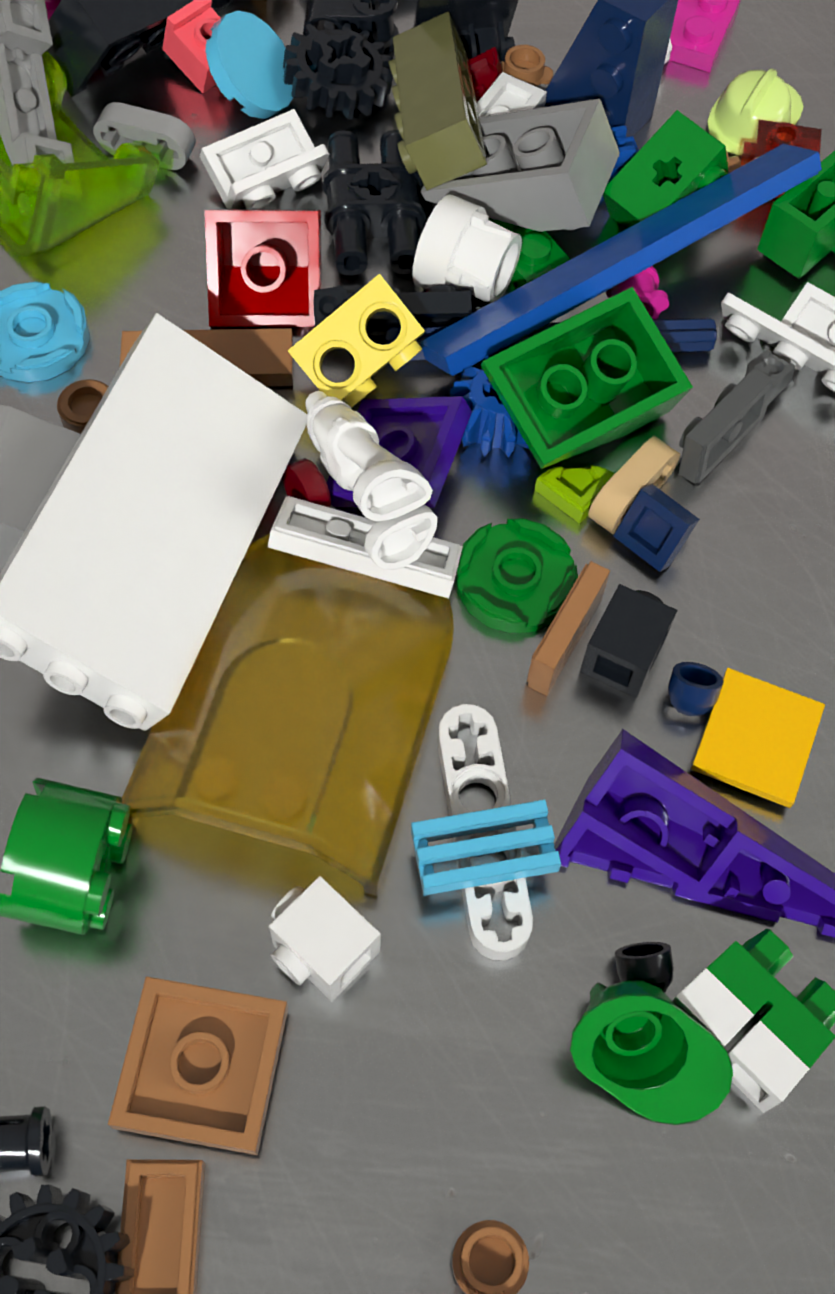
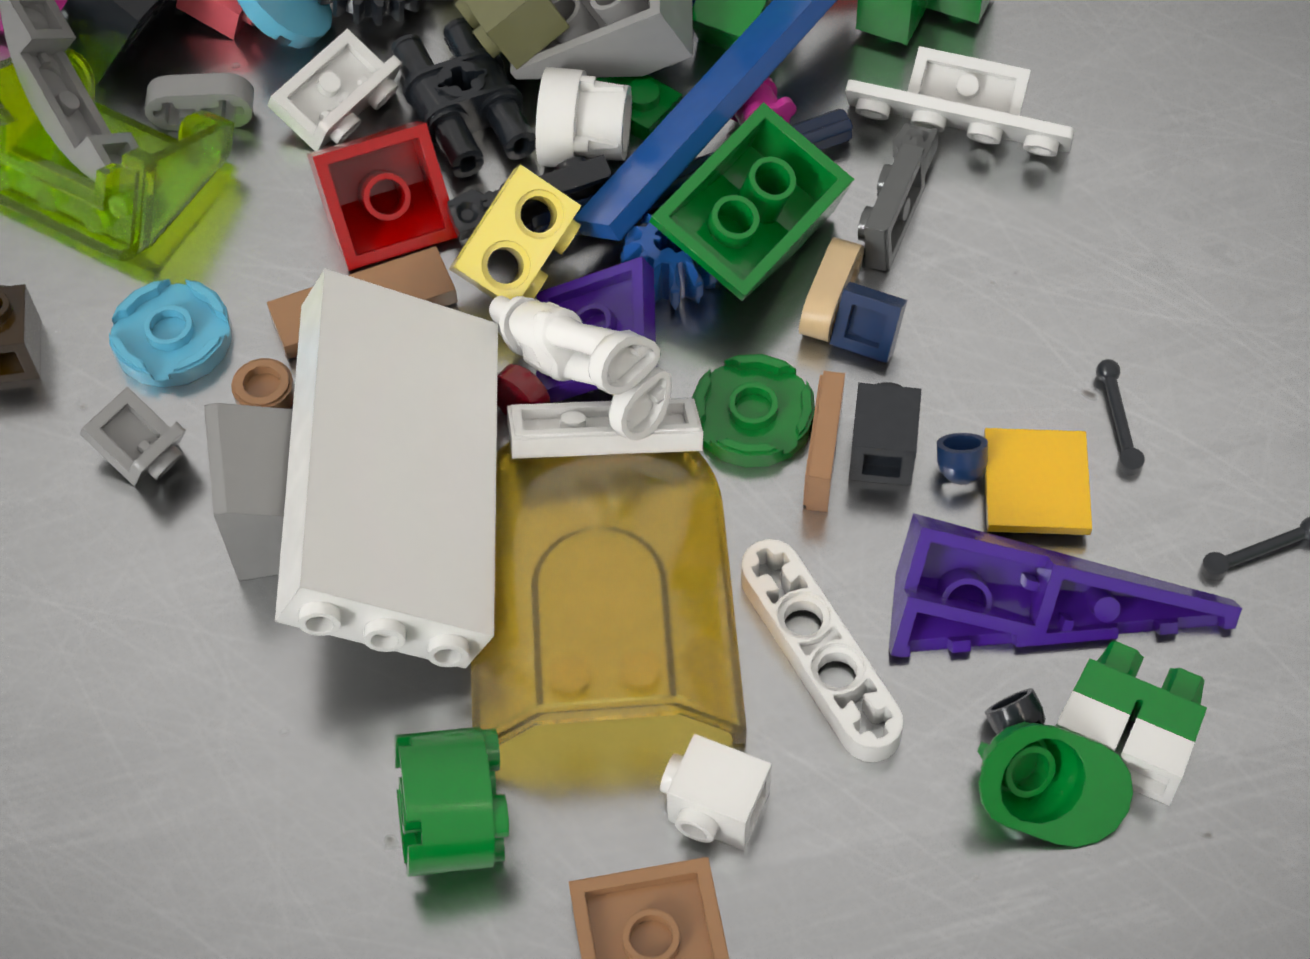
camera: 15 degrees left, 5 degrees down
medium azure tile [411,800,561,896] -> none
lime tile [535,465,615,524] -> none

